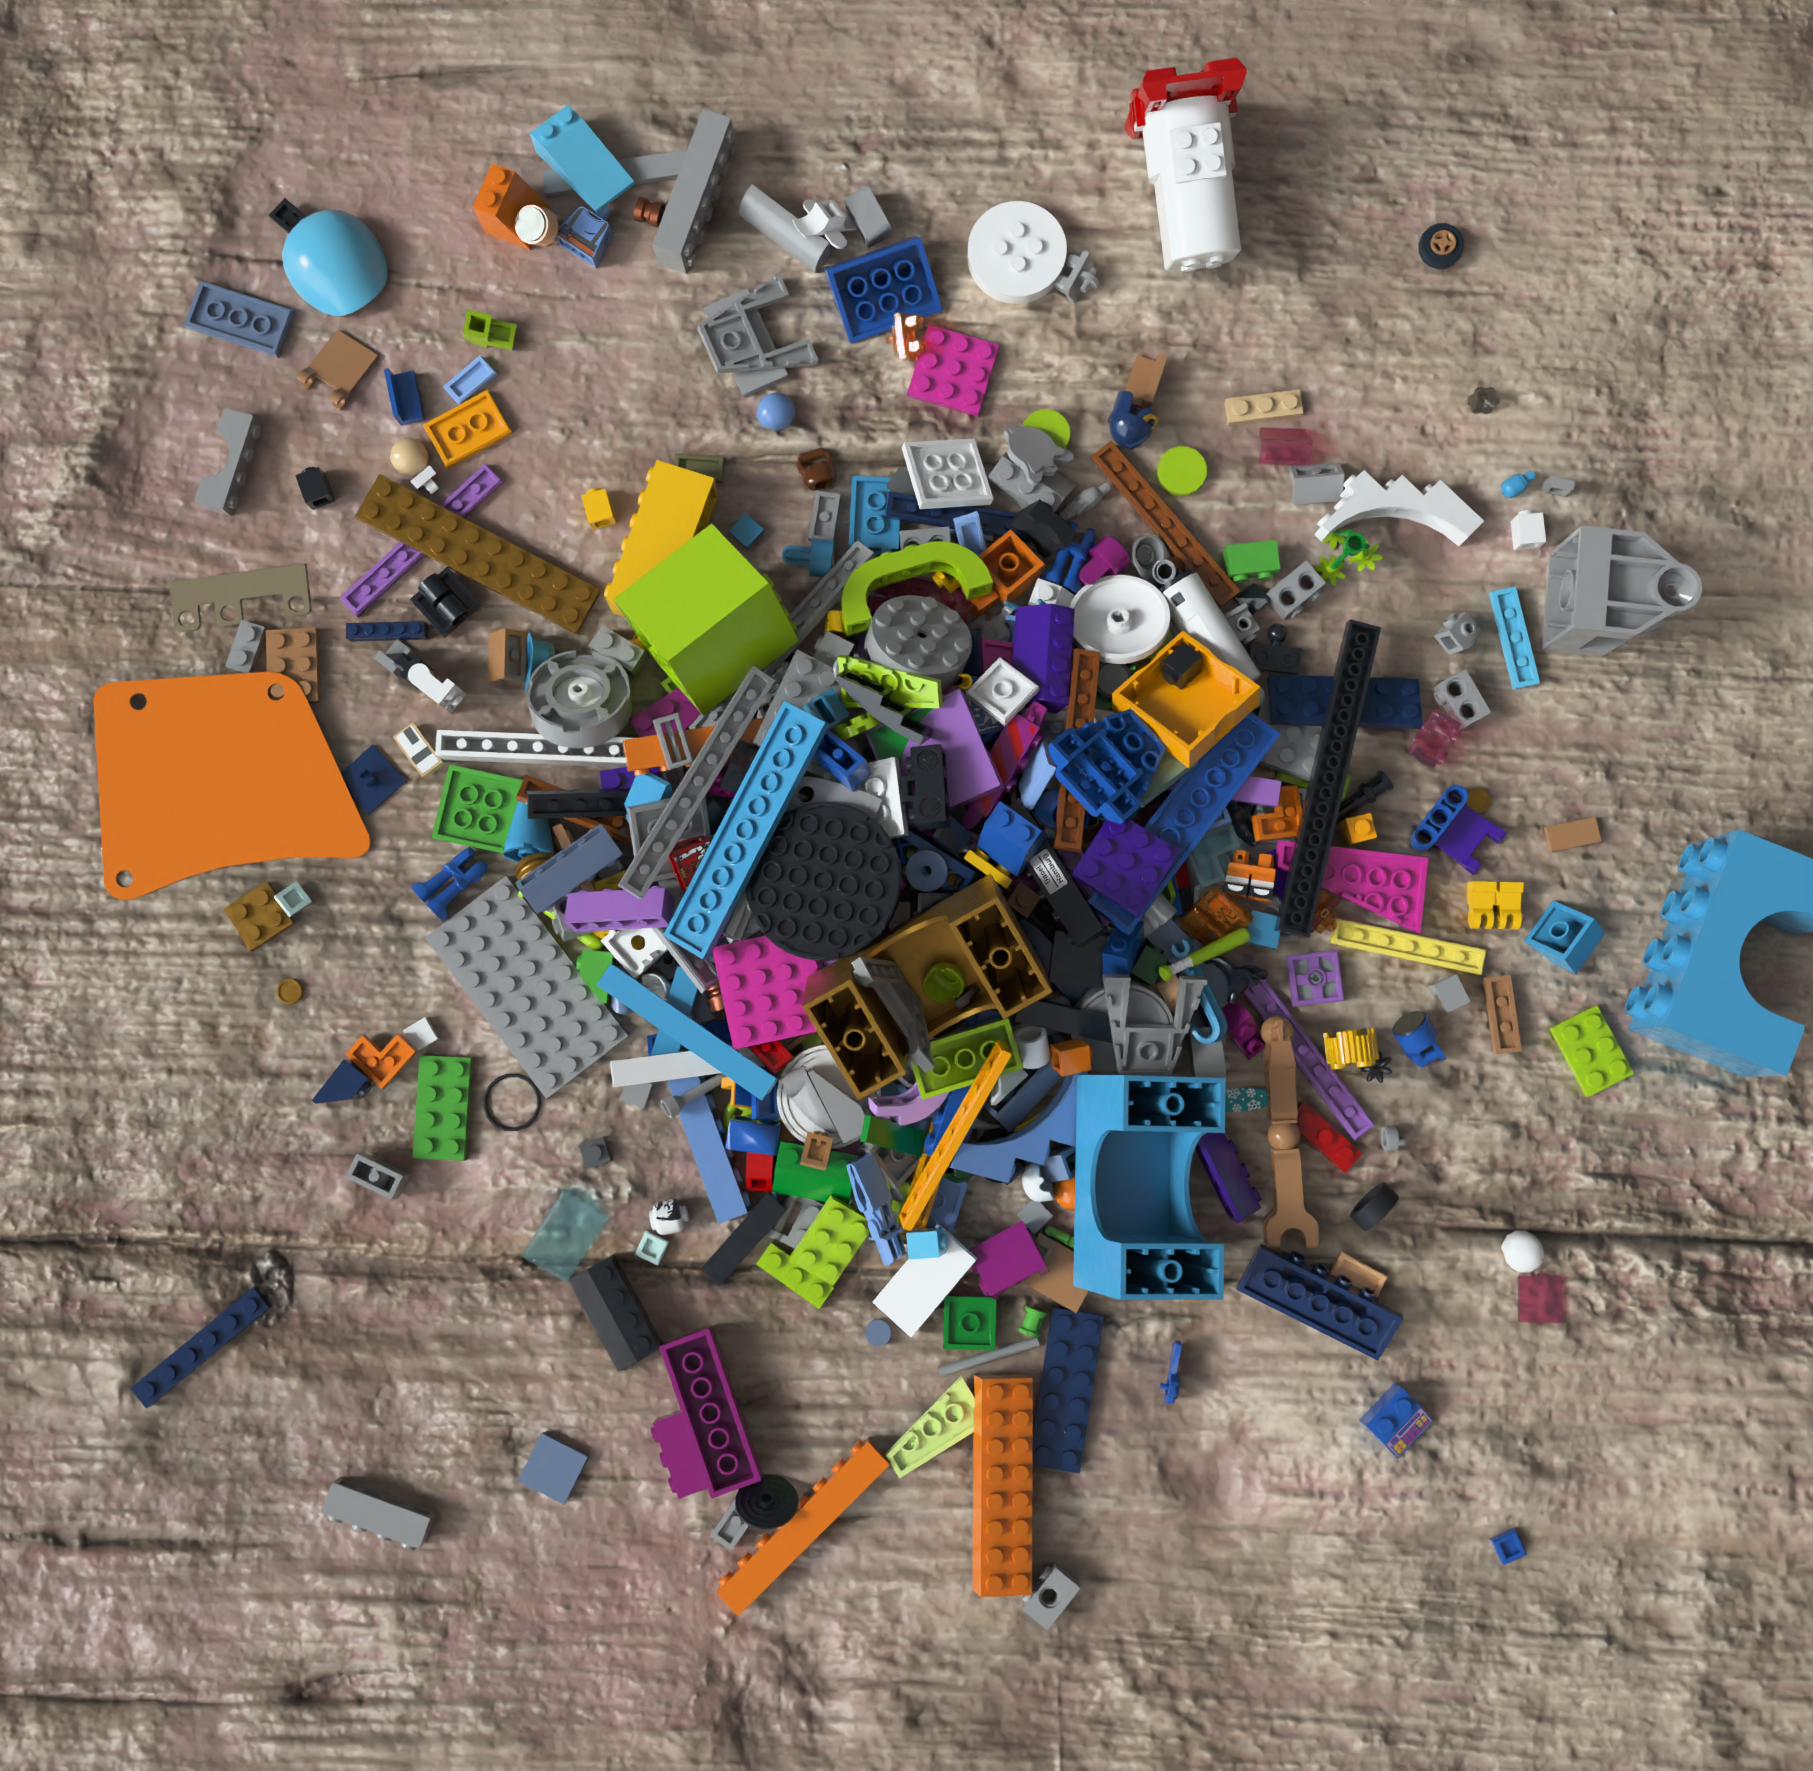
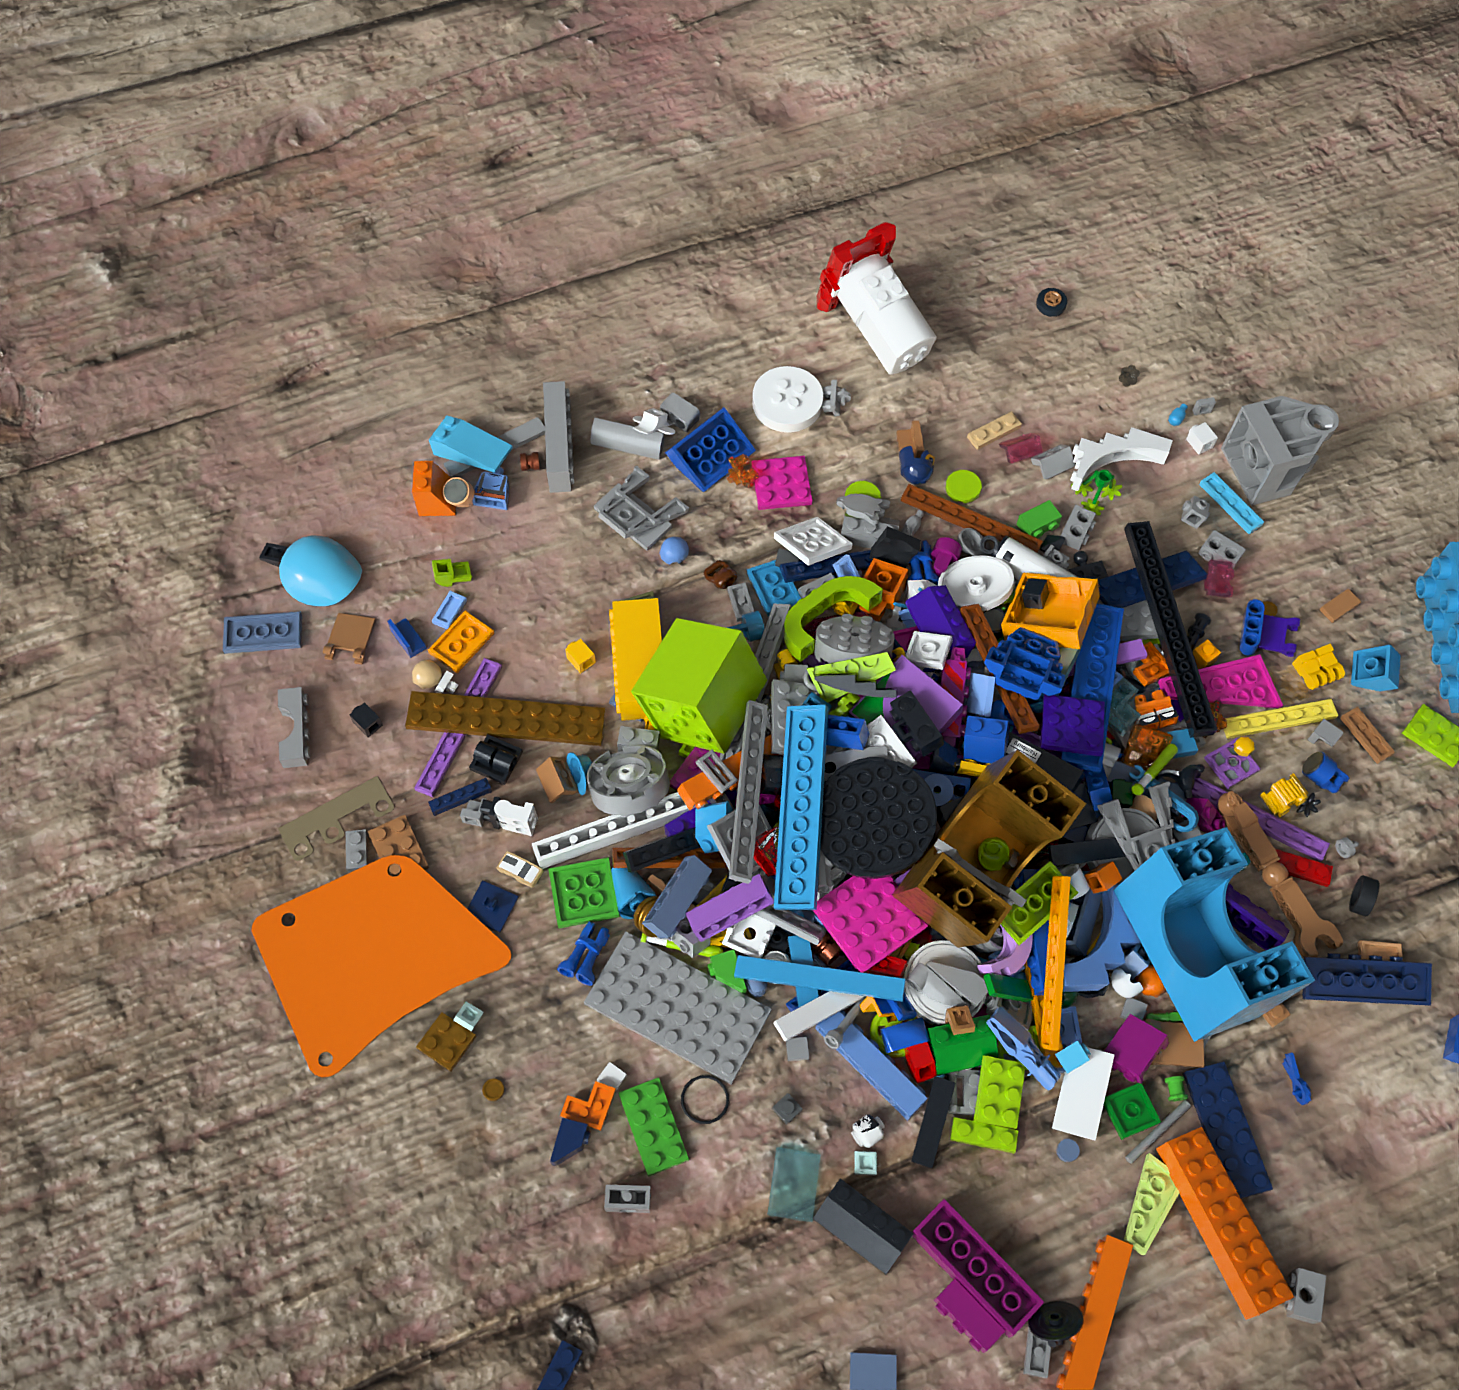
camera: 30 degrees left, 20 degrees down
none -> yellow tile [1234,736,1254,757]

